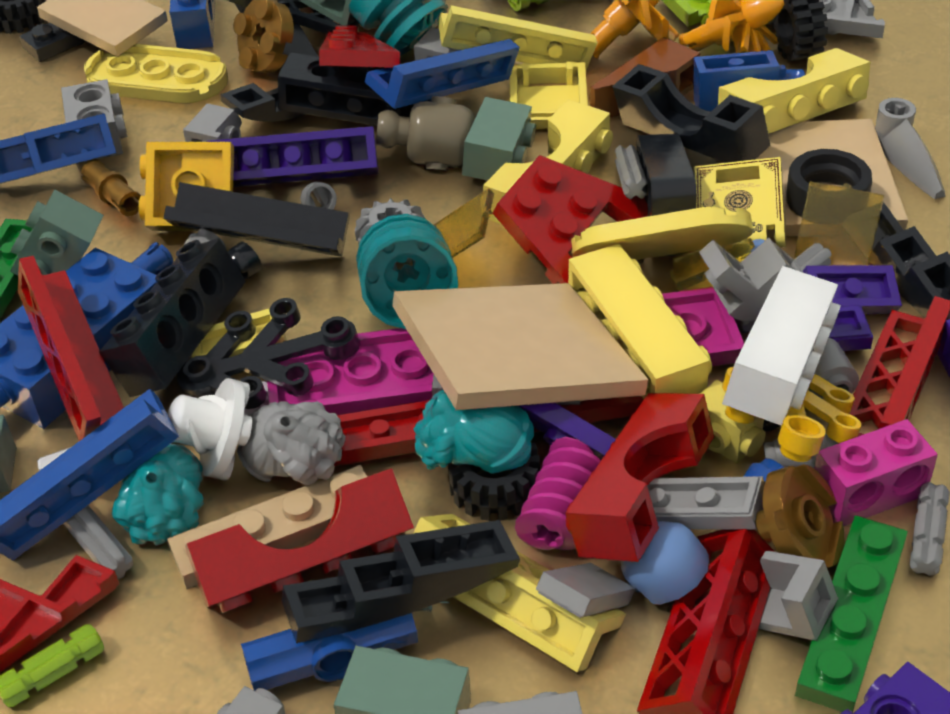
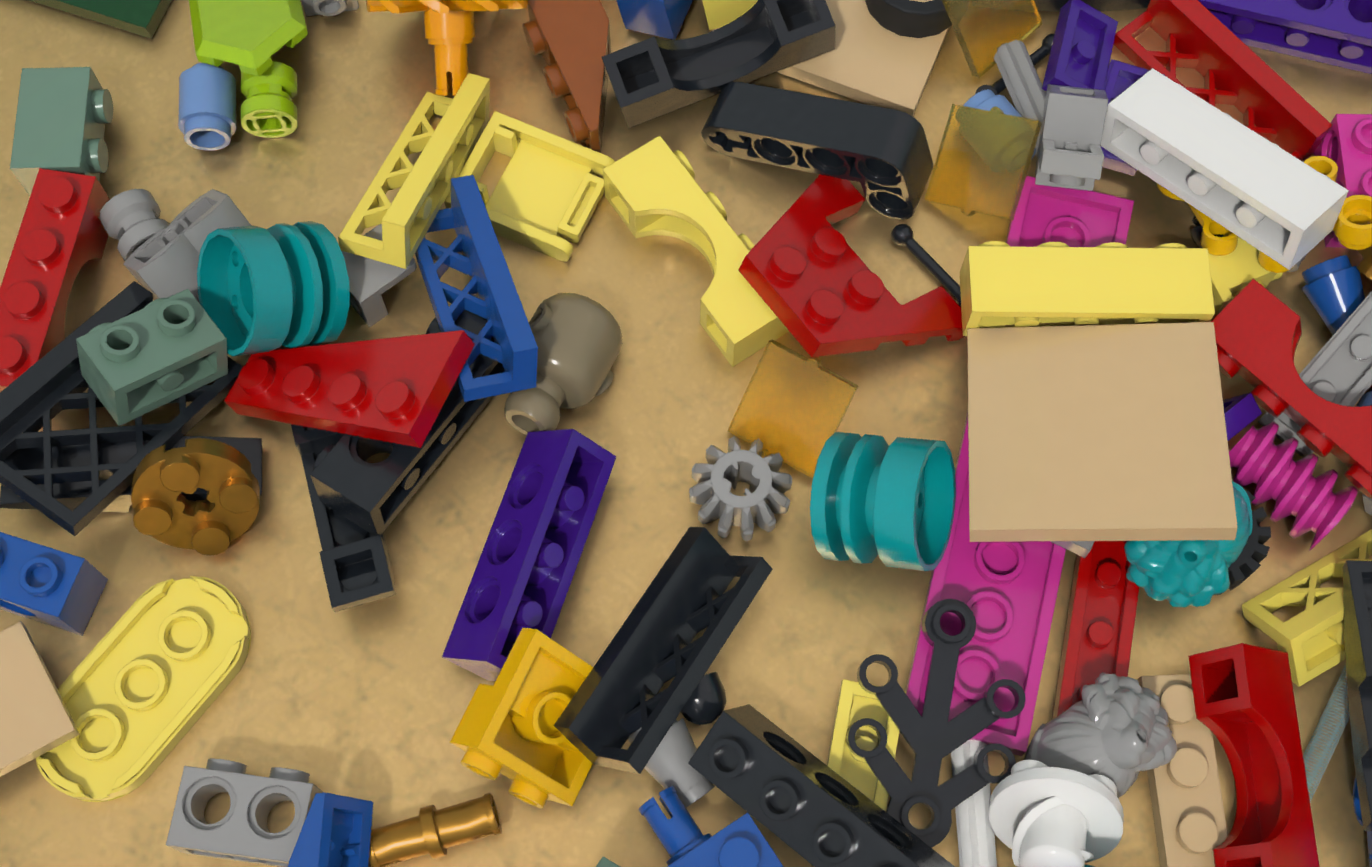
camera: 70 degrees left, 25 degrees up
light grey brick [183,104,242,142] -> none
light grey hinge [300,182,337,210] -> none
sand green brick [462,97,536,181] -> none
light yellow tile [571,206,753,260] -> none
light grey axle [615,145,647,200] -> none
light yellow container [695,157,786,256] -> none

